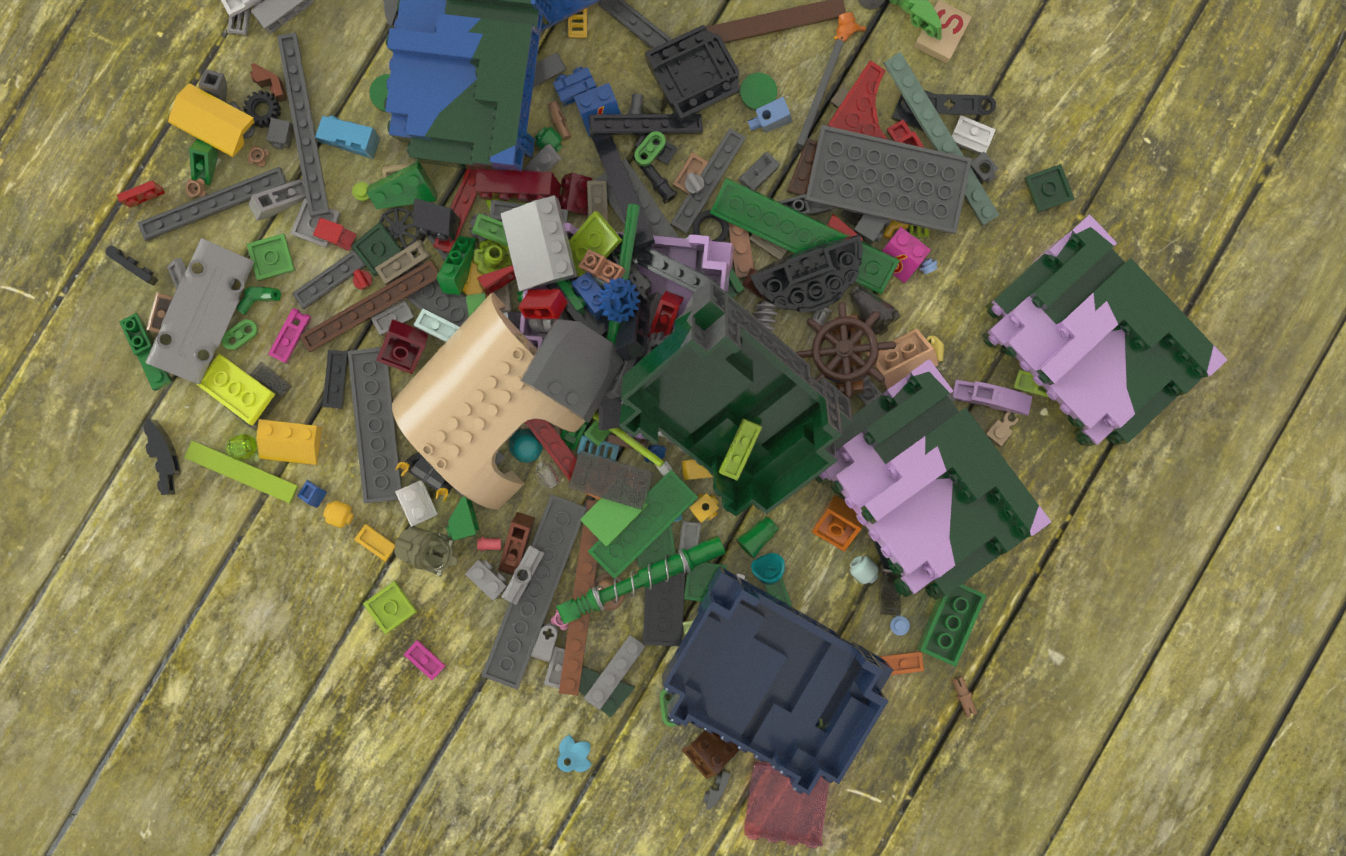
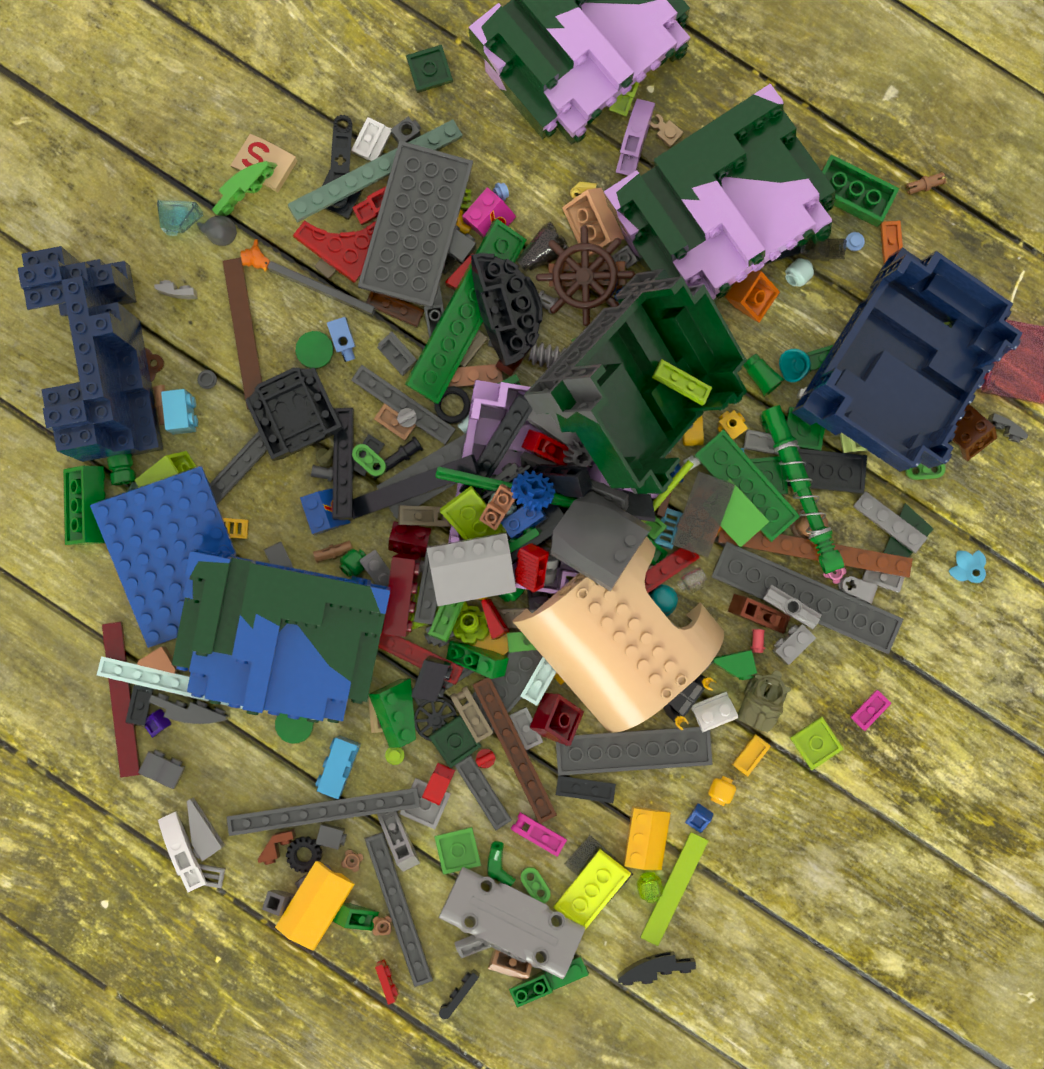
camera: 80 degrees left, 0 degrees up
blue brick [553,67,597,107] -> none

